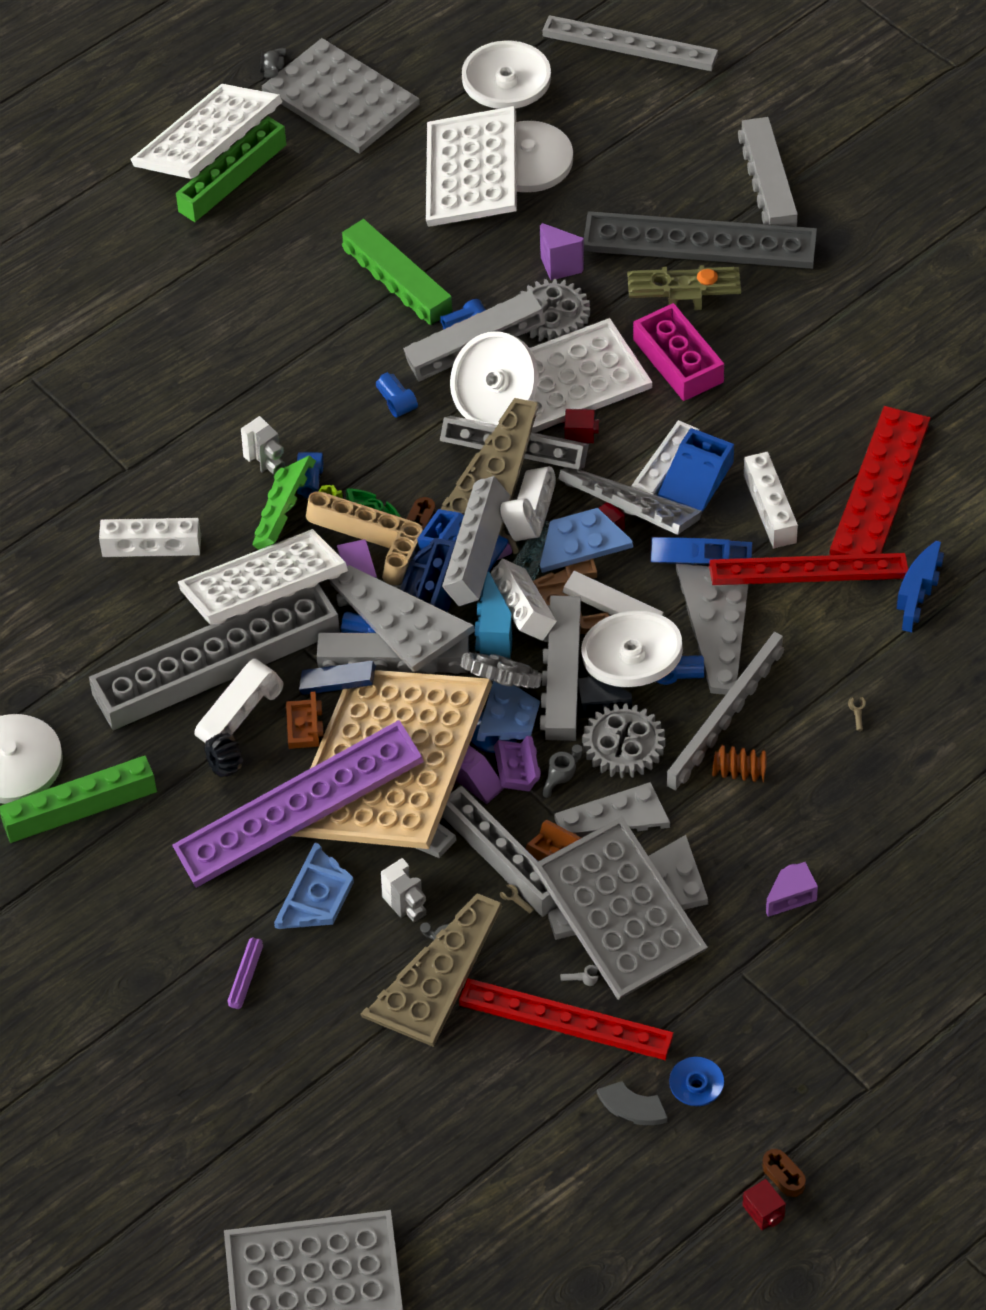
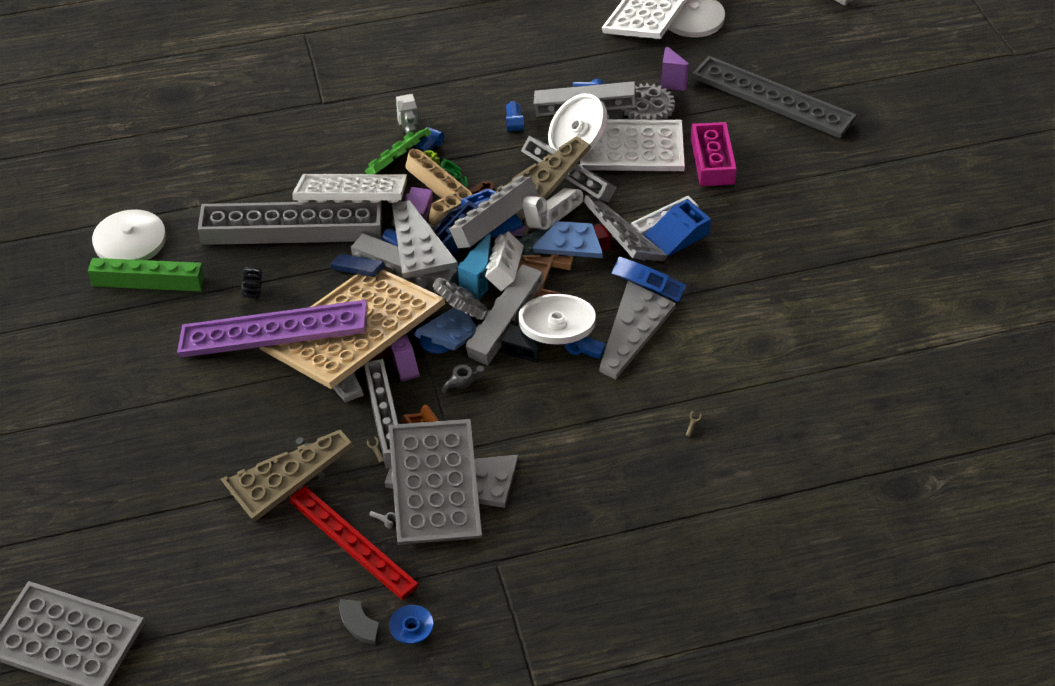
camera: 25 degrees right, 5 degrees down
white brick [99,518,201,557] -> none
white beam [194,658,284,743] -> none
medium lavender axle [228,937,263,1009] -> none
medium blue wing [274,843,354,929] -> none
dark orange bracket [286,692,324,749] -> none
bright green brick [342,219,452,325] -> none
light grey hips [381,858,426,922] -> none
medium lavender bracket [494,736,541,791] -> none
light grey wing [554,782,670,838] -> none
white tile [563,571,663,615] -> none
dark red brick [565,409,599,443] -> none
light grey gear [582,703,665,778] -> none
olive piece [627,265,741,310] -> none
light grey plate [667,632,784,791] -> none
red plate [709,553,908,585] -> none
dark orange piece [712,745,767,783] -> none
light grey brick [738,117,798,227] -> none
white brick [744,452,798,548] -> none
medium lavender slope [766,862,818,917] -> none
red plate [829,406,930,555] -> none
blue slope [897,541,944,632] -> none

